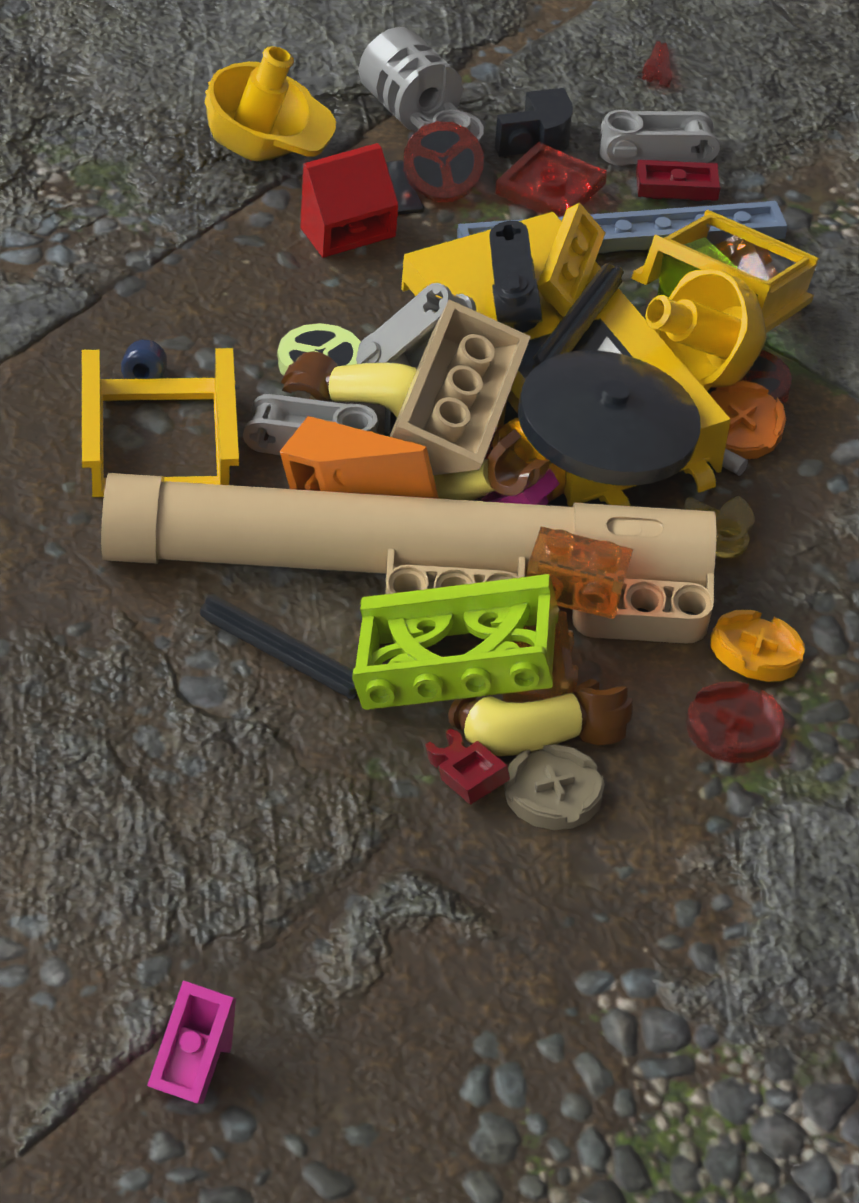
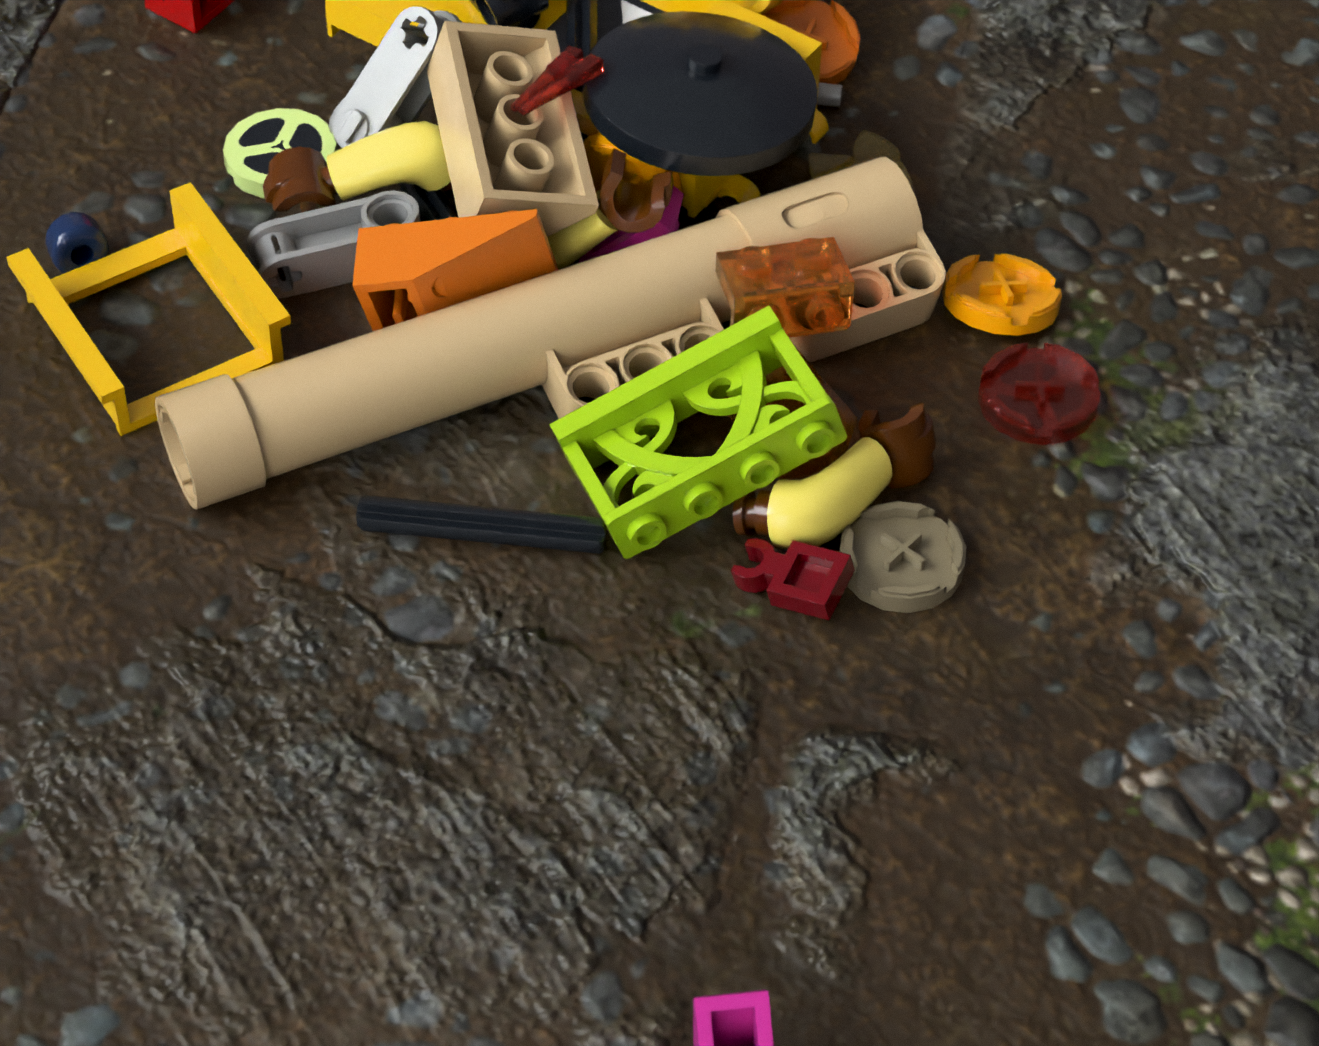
camera: 25 degrees left, 5 degrees up
none -> clear red piece [510,46,604,116]

